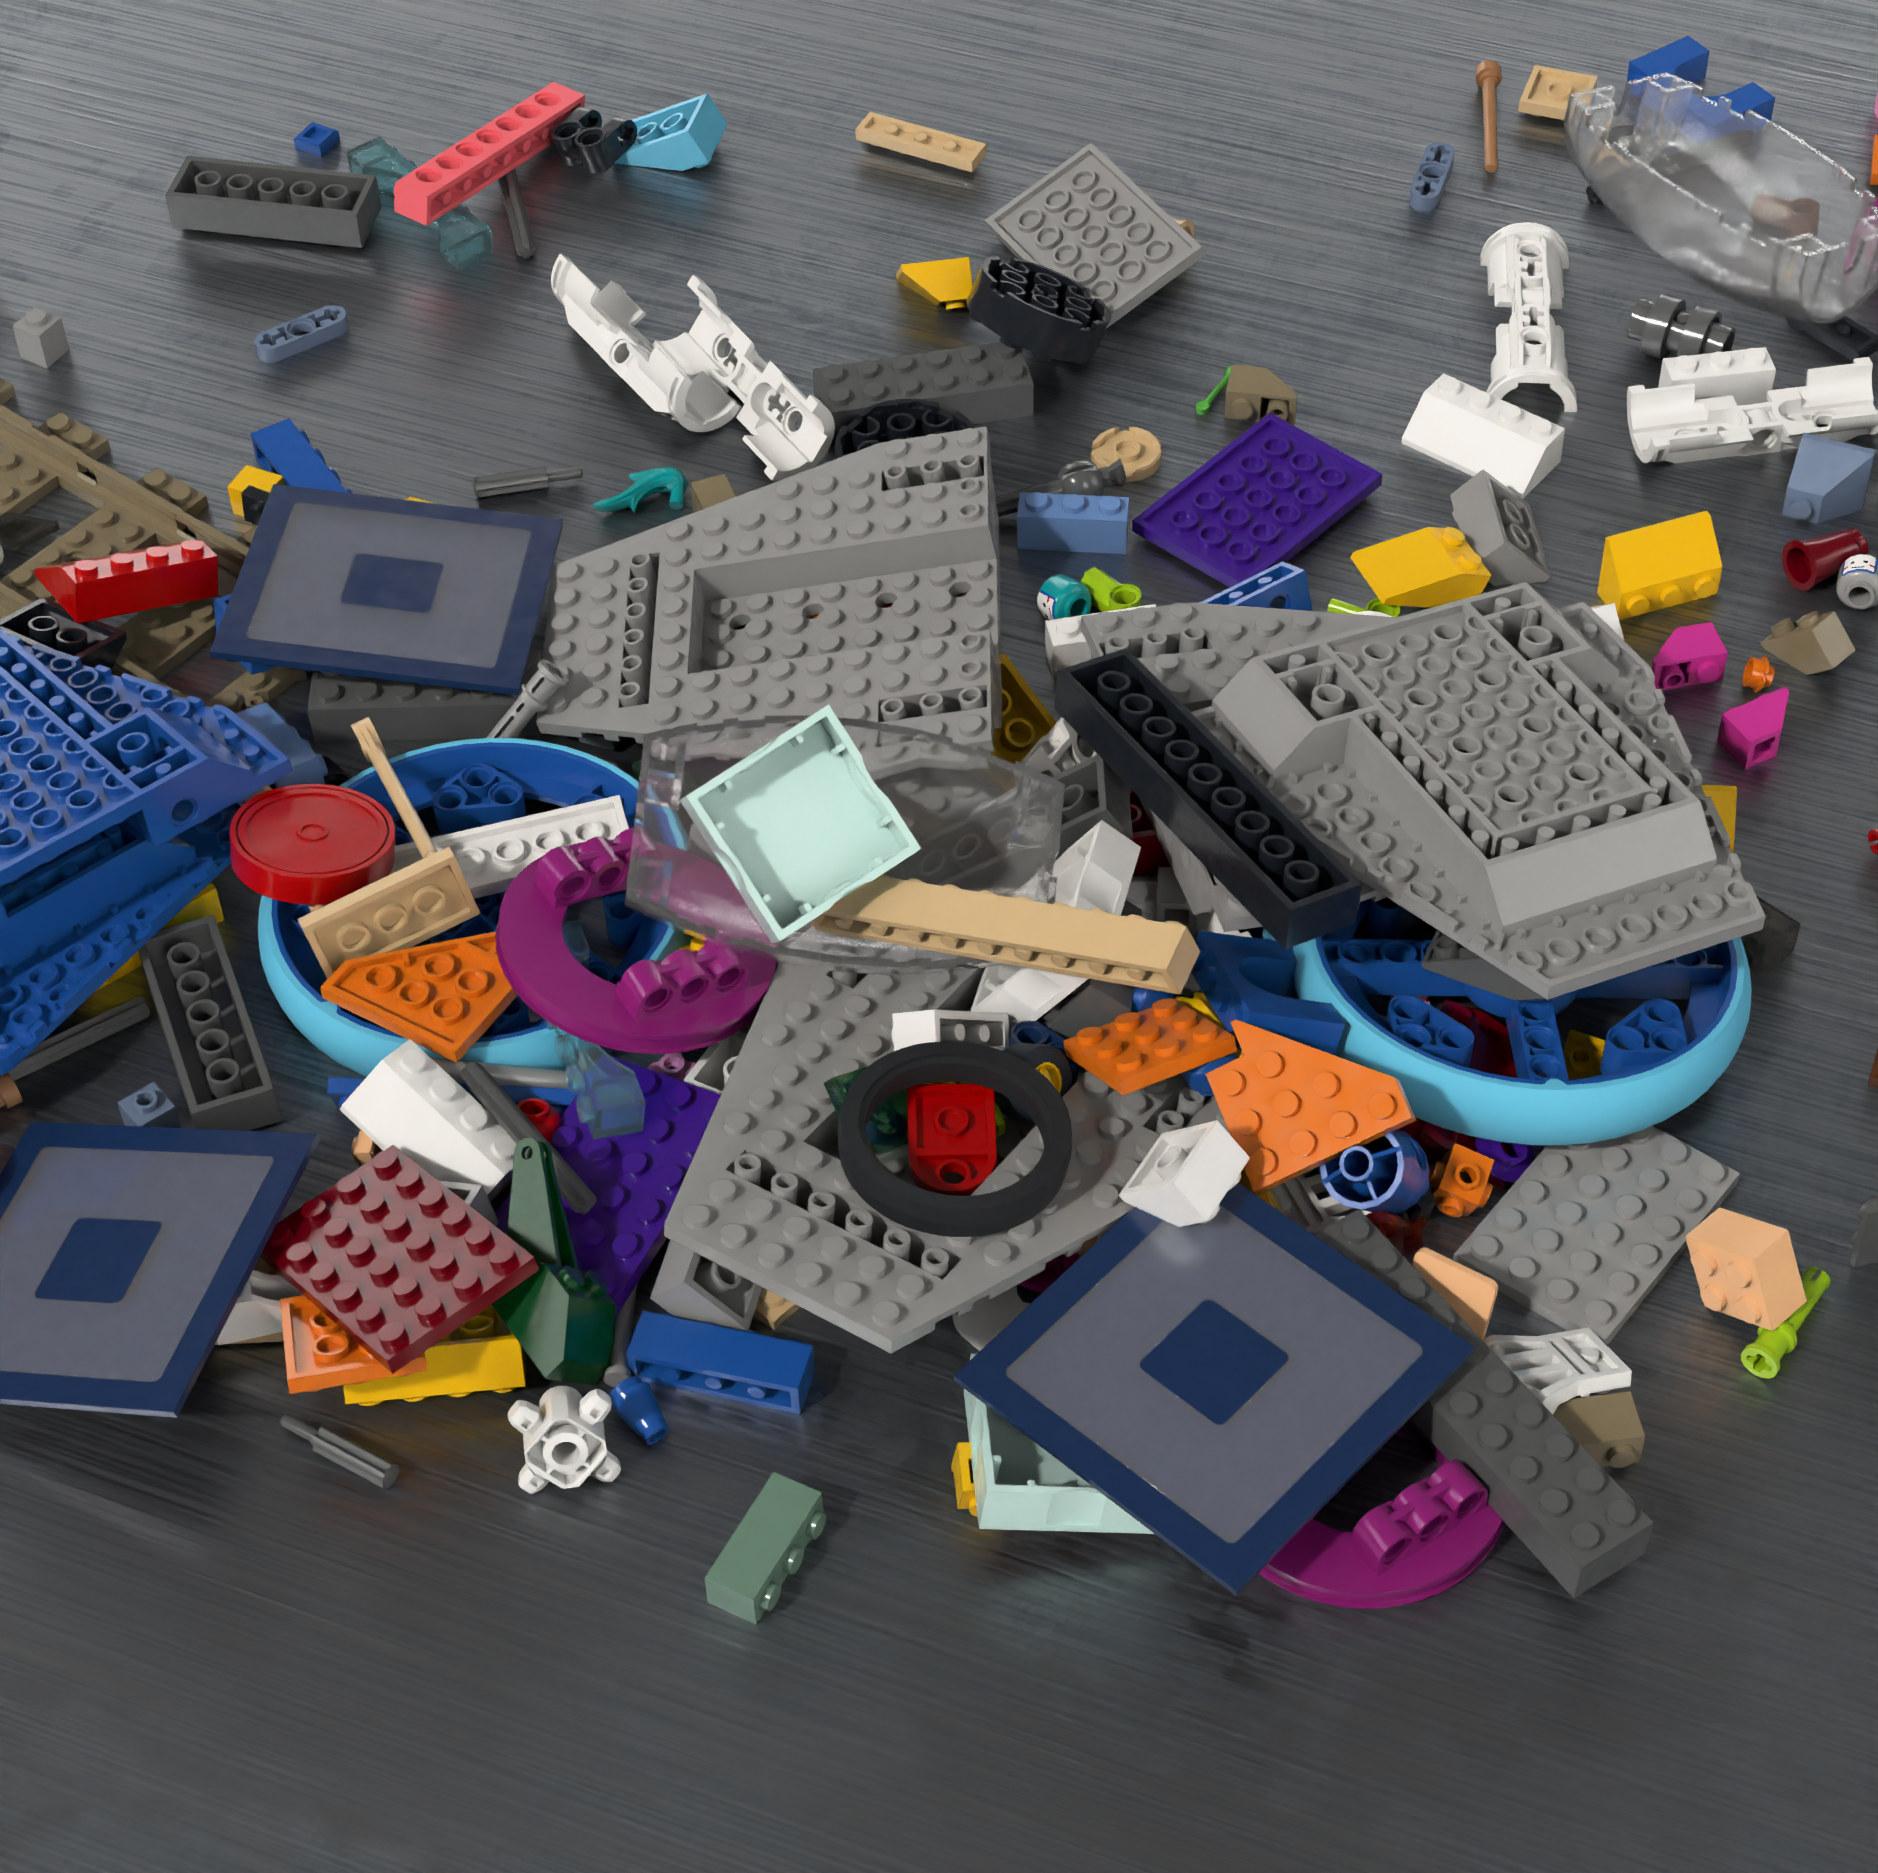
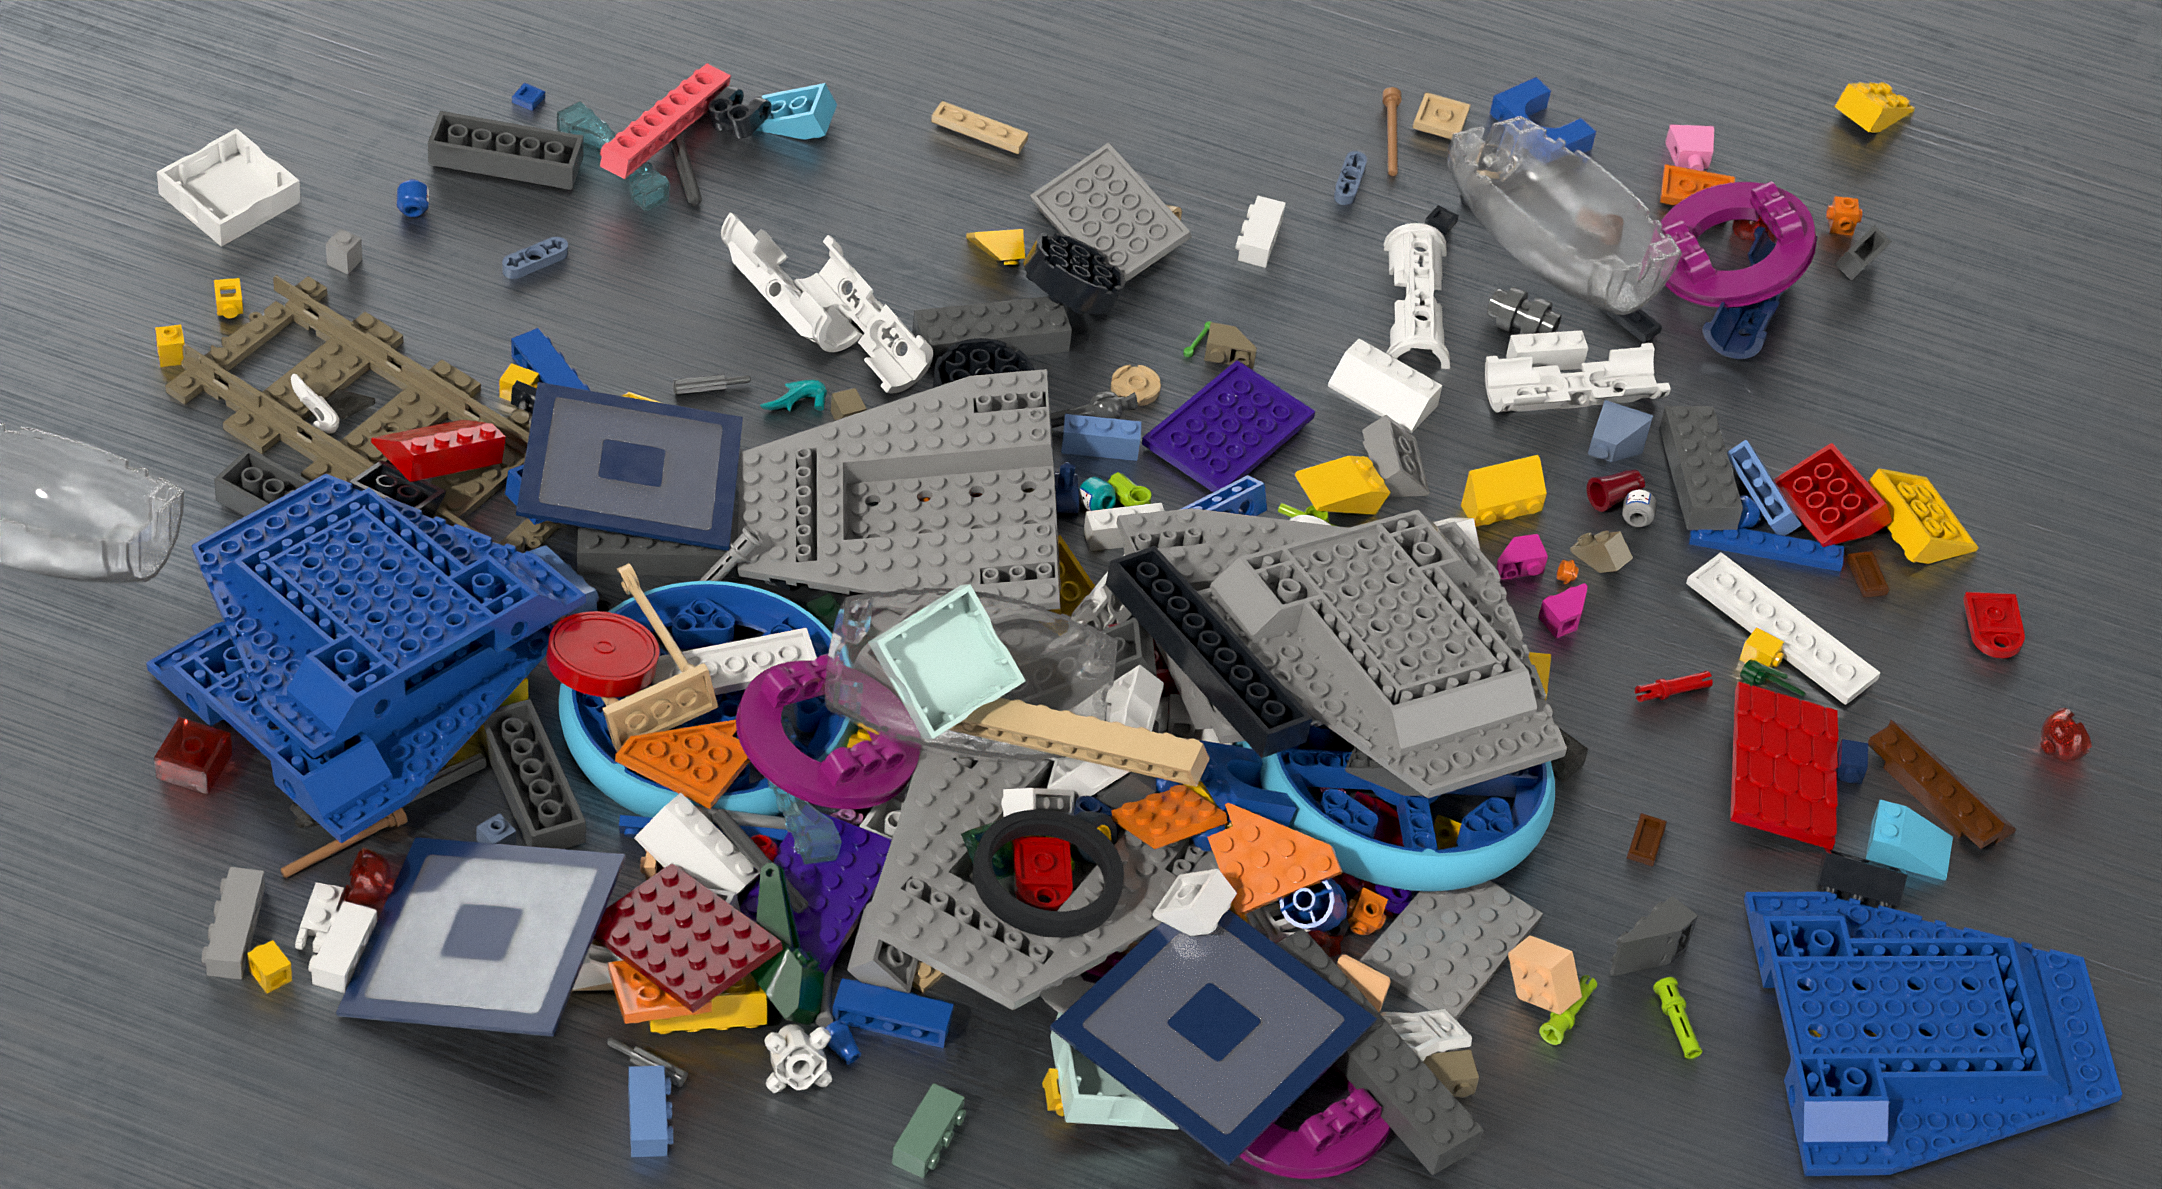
camera: 10 degrees left, 0 degrees up
none -> blue head [397,179,429,217]
none -> medium blue brick [628,1066,673,1157]
none -> dark blue beam [1054,462,1079,514]
none -> white brick [1235,196,1286,268]
none -> black plate [1425,205,1459,235]

